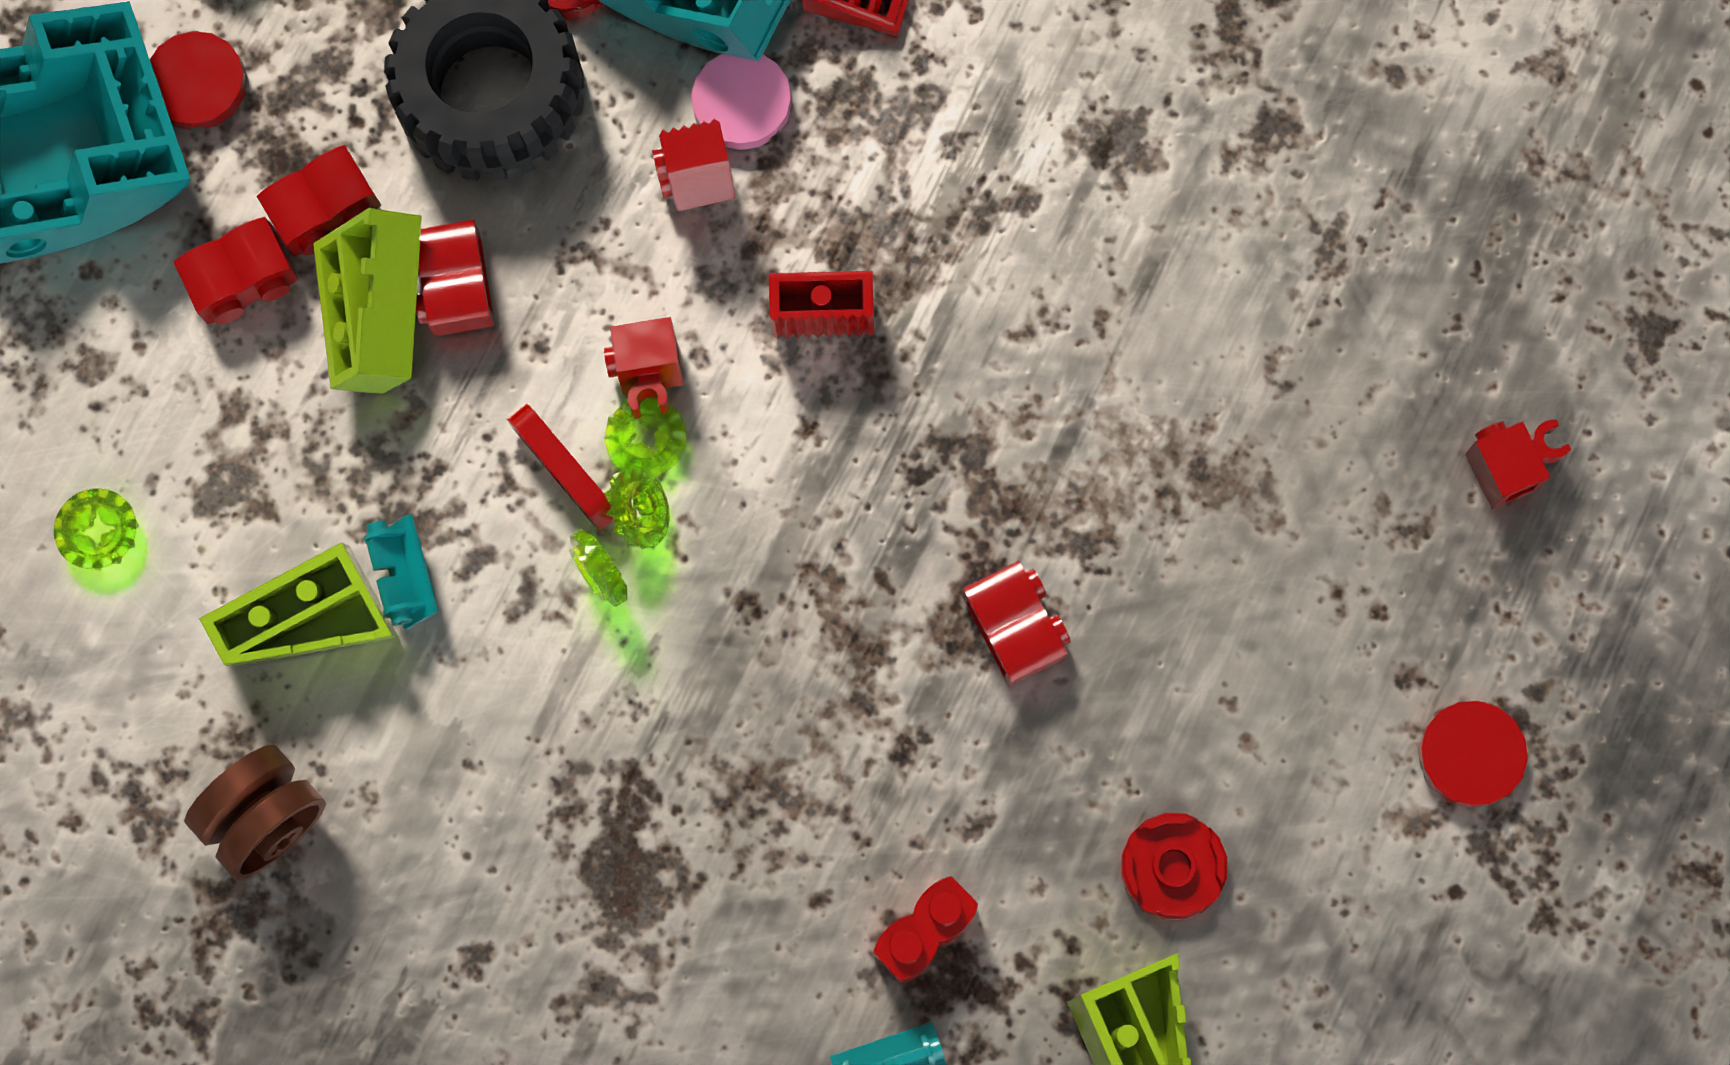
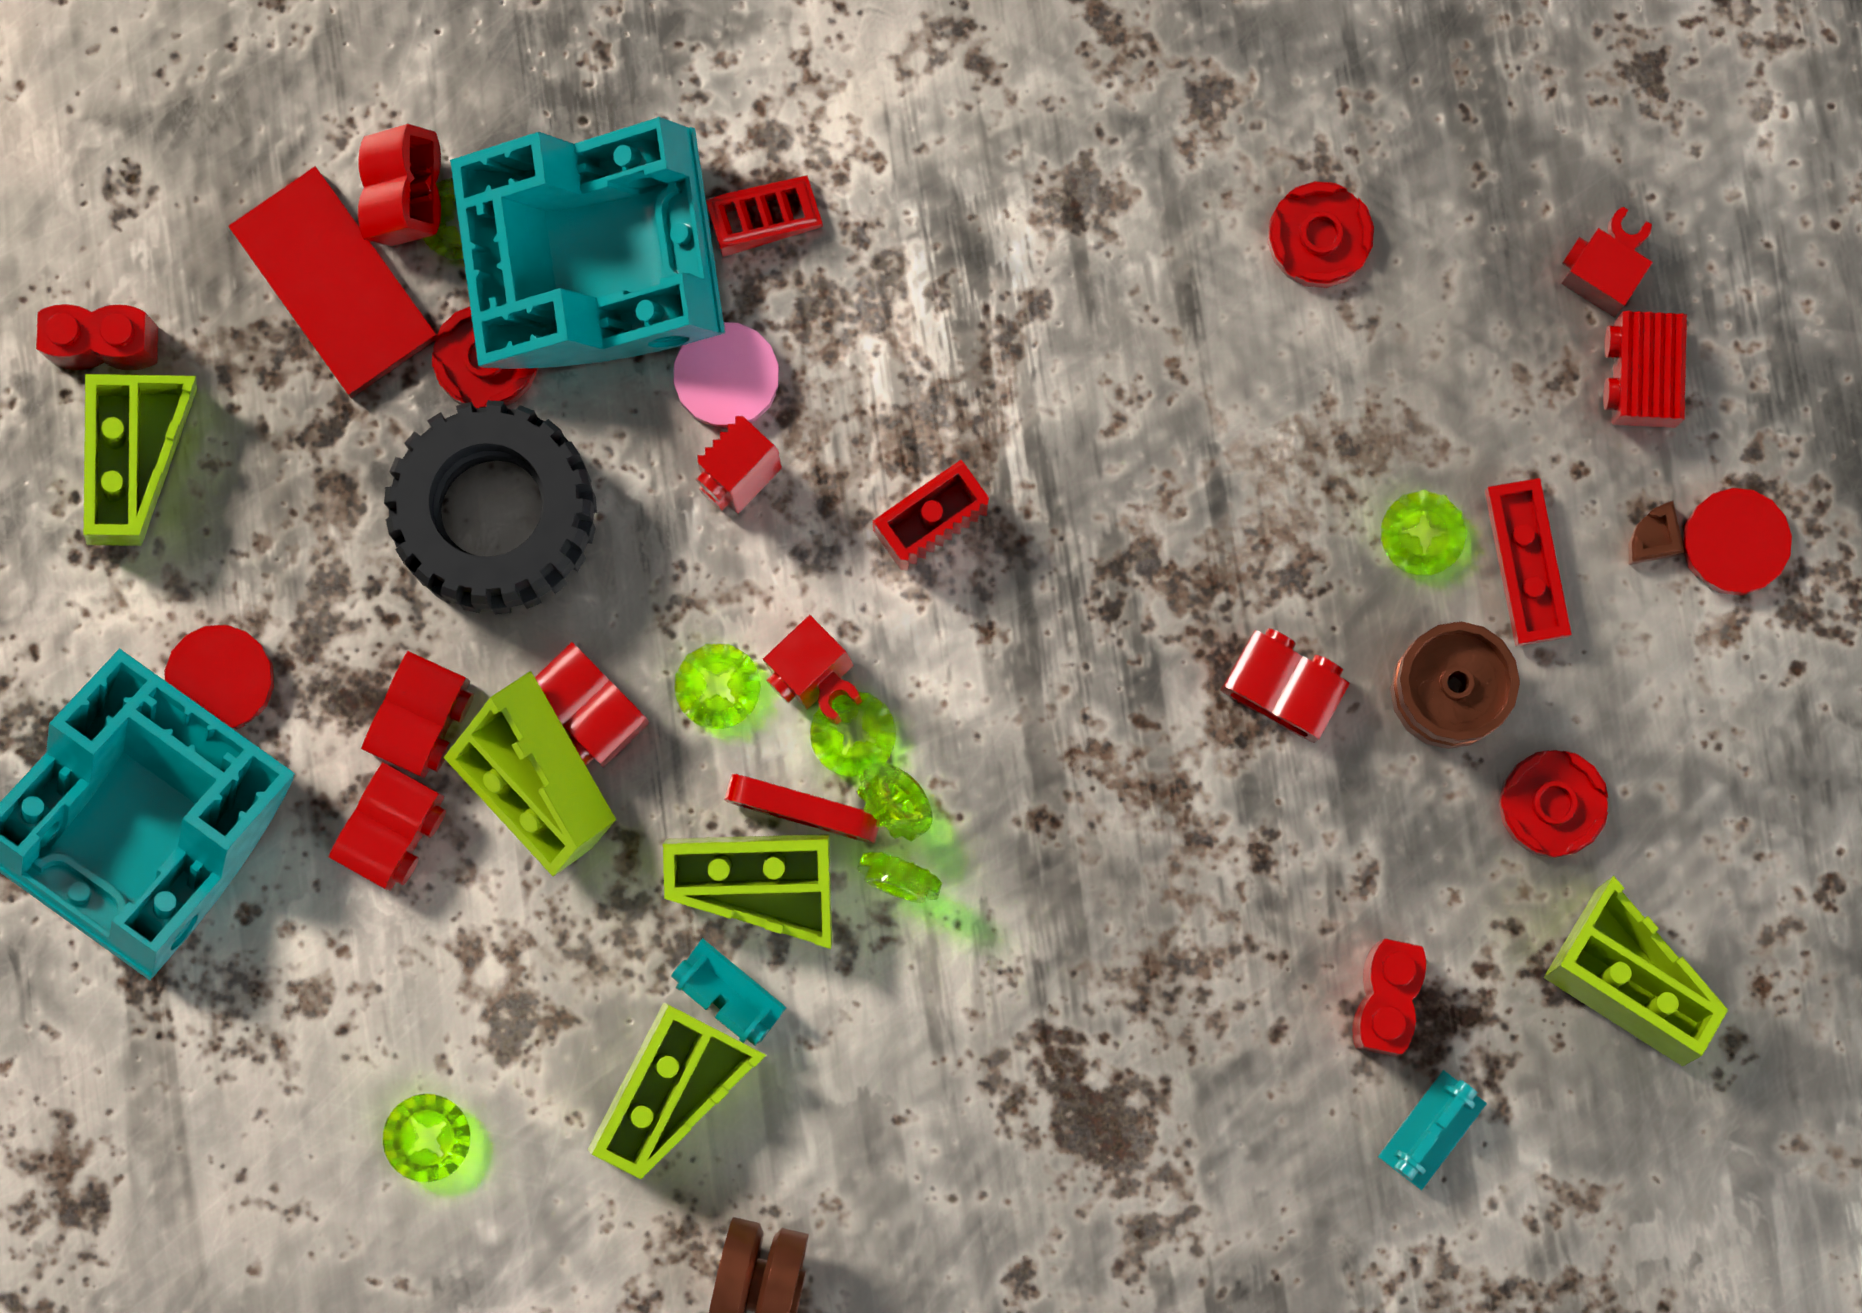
camera: 40 degrees left, 5 degrees up
none -> lime wedge [663,834,832,949]
none -> clear neon green gear [675,644,761,729]
none -> red tile [1268,181,1374,288]
none -> clear neon green gear [1380,489,1468,576]
none -> copper wheel [1390,621,1520,749]
none -> red plate [1485,478,1572,647]
none -> red brick [1603,310,1687,428]
none -> copper tile [1628,501,1684,565]

